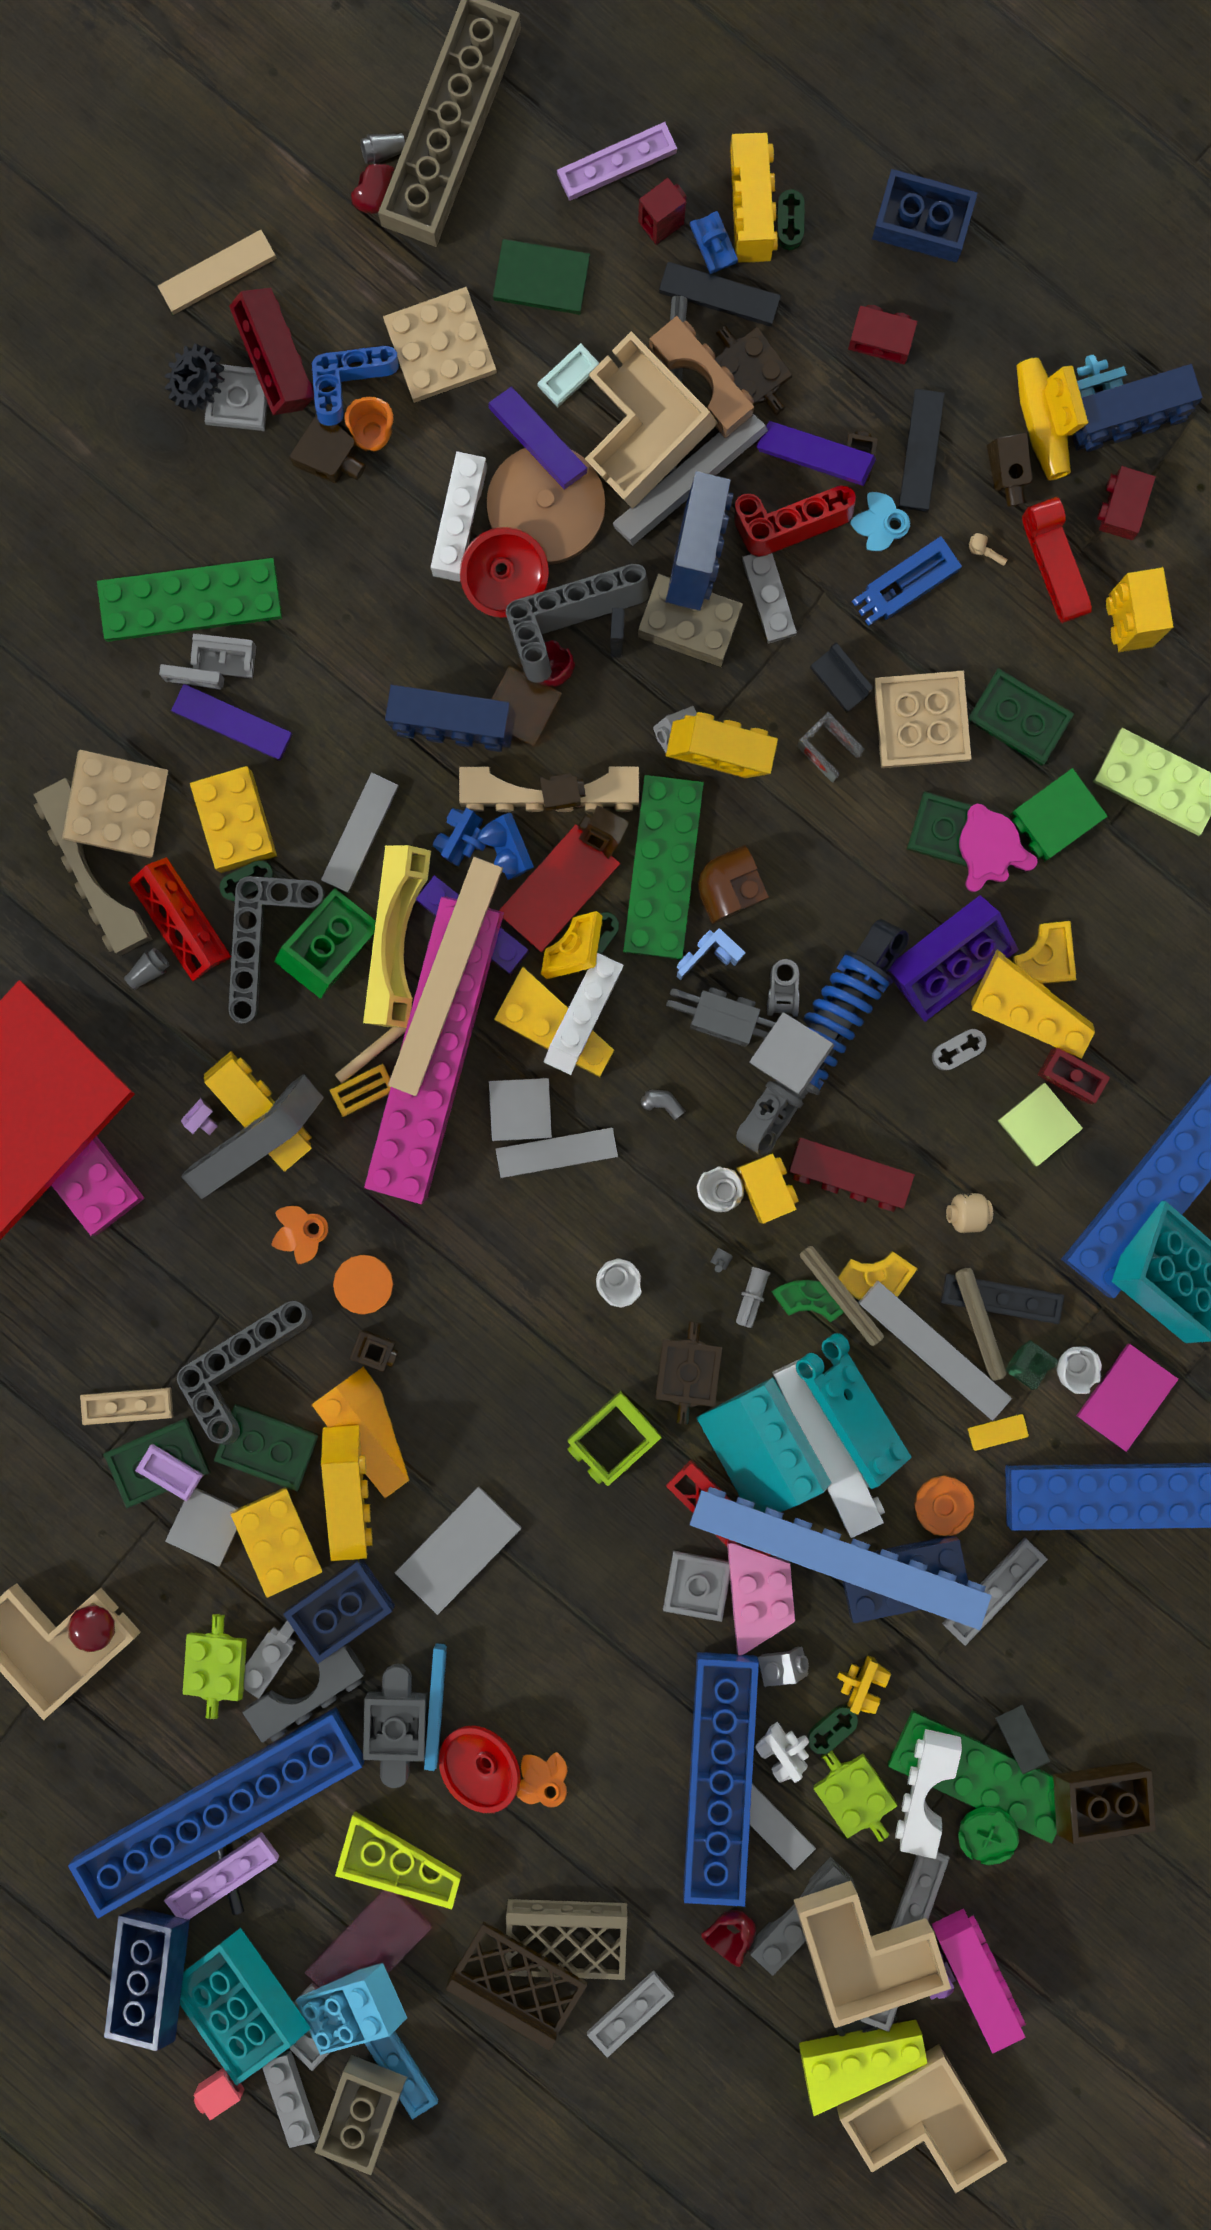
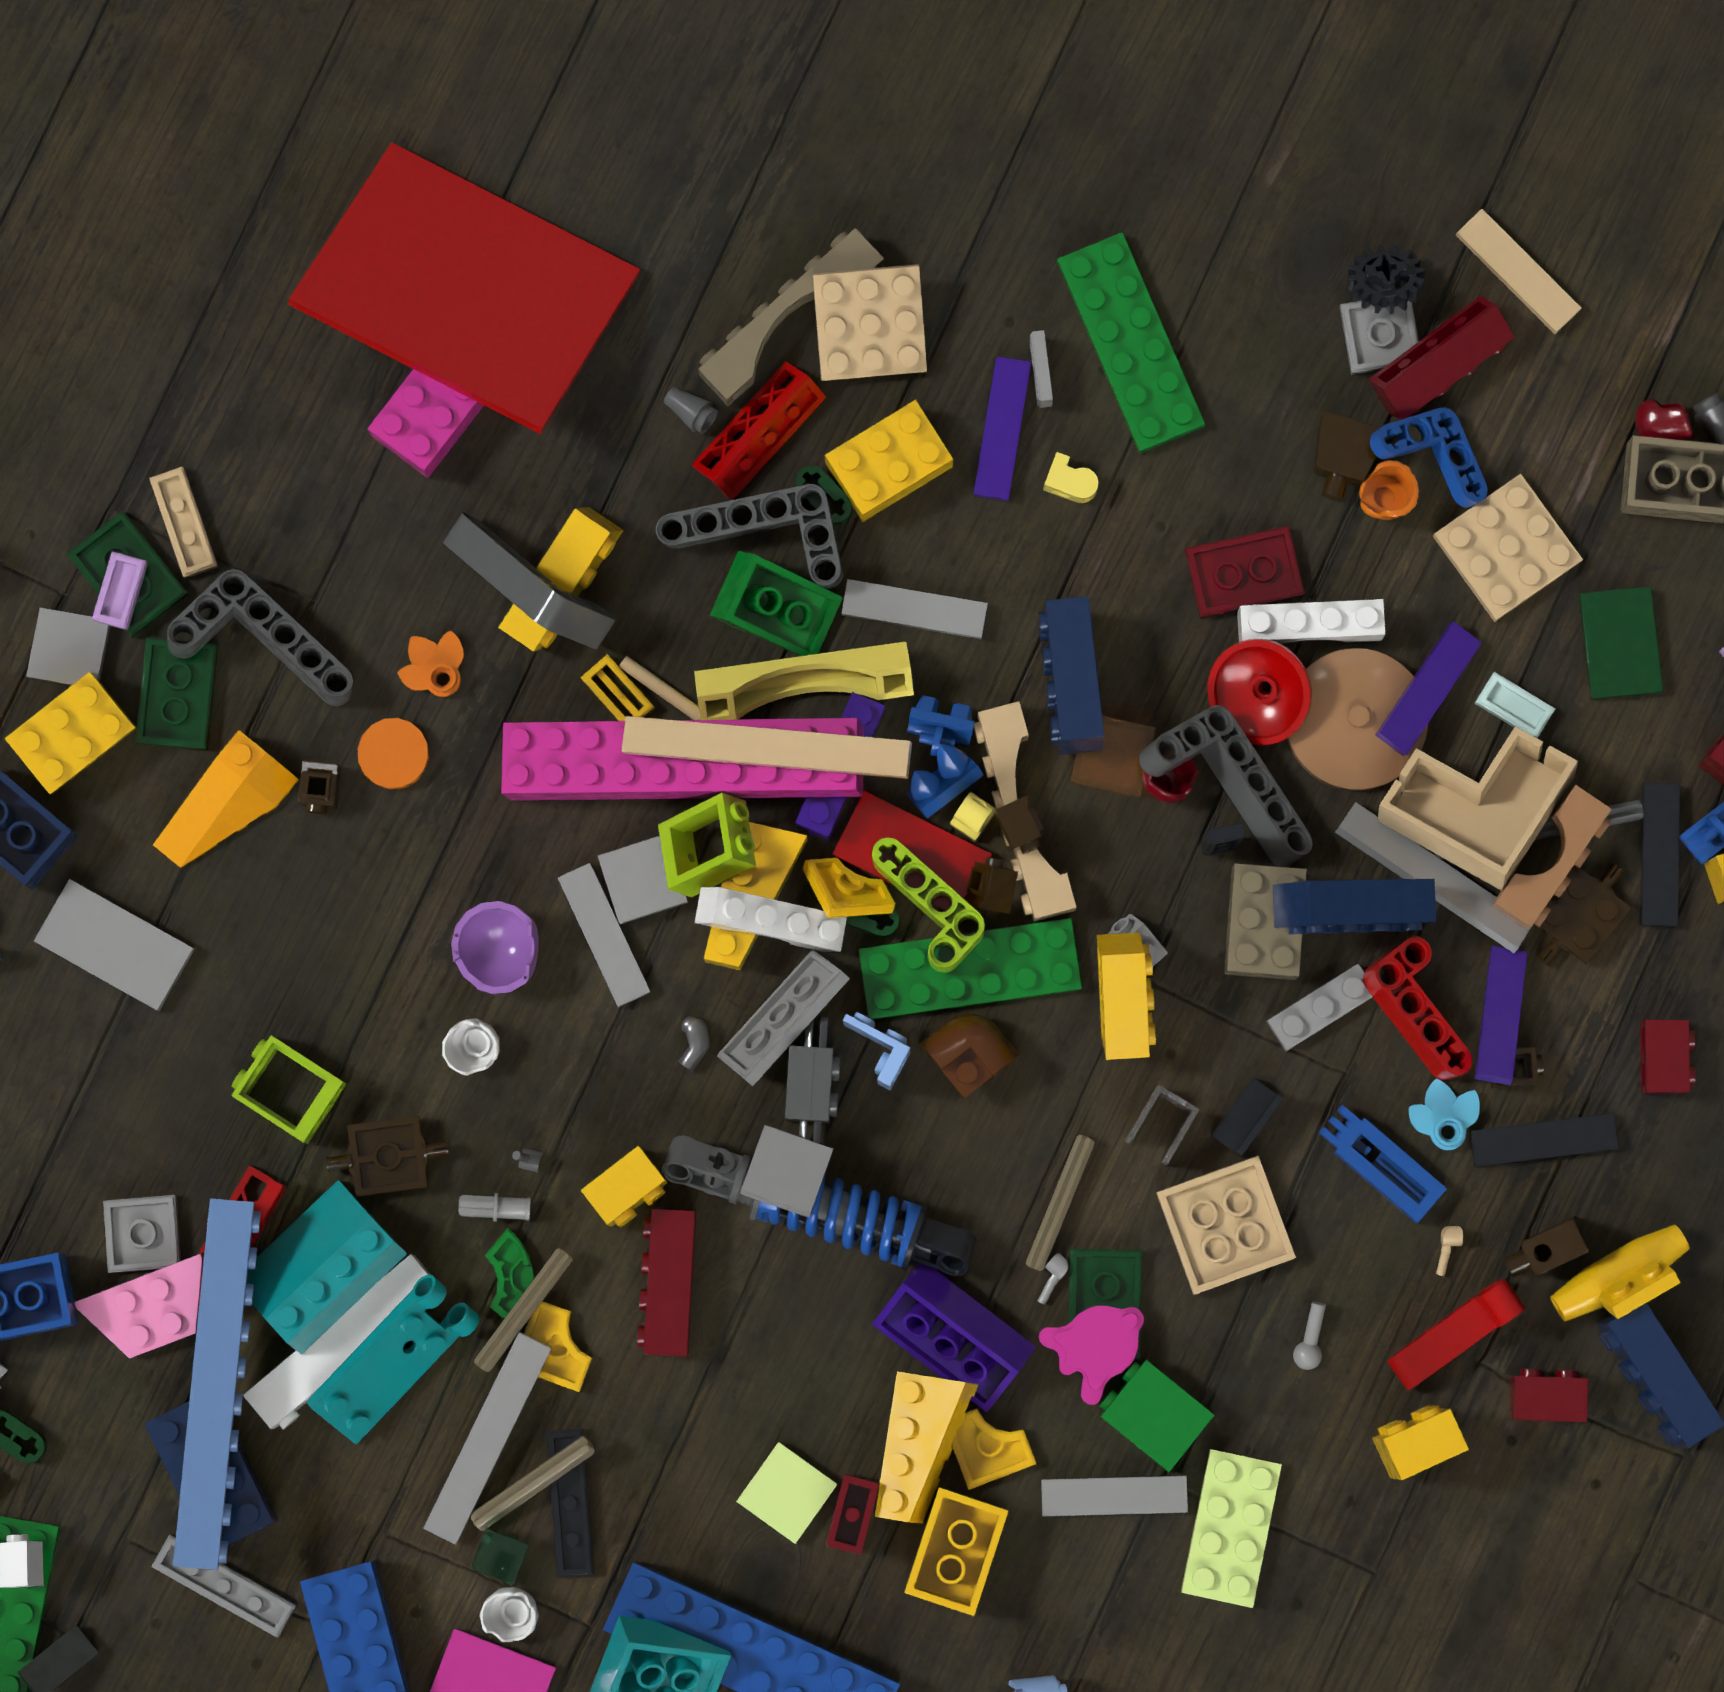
camera: 80 degrees right, 5 degrees down
lavender tile [181,1098,218,1135] -> none
light grey hinge [191,634,257,679] -> none
yellow wedge [321,1425,373,1561] -> none
white hair [697,1167,745,1212] -> none
light grey bracket [758,1646,809,1687] -> none
light grey piece [767,959,799,1017] -> none
yellow hips [837,1655,891,1715] -> none
orange tile [914,1475,974,1536] -> none
light grey beam [932,1029,986,1071] -> none
tan head [946,1193,993,1233] -> none
dark green tile [968,668,1074,766] -> none
yellow sticker [968,1414,1029,1451] -> none
medium azure hips [1077,354,1127,398] -> none
none -> medium lavender cylinder [451,901,539,994]
none -> lime window [658,792,756,897]
none -> light grey tile [717,950,850,1086]
none -> lime beam [872,837,985,973]
none -> yellow brick [904,1487,1008,1616]
none -> light yellow leg [950,792,996,842]
none -> dark tan axle [1026,1134,1095,1271]
none -> light grey hand [1037,1253,1069,1305]
none -> light grey tile [1041,1476,1188,1516]
none -> light yellow leg [1043,452,1099,503]
none -> dark red tile [1185,526,1305,619]
none -> light grey bar [1293,1301,1326,1370]

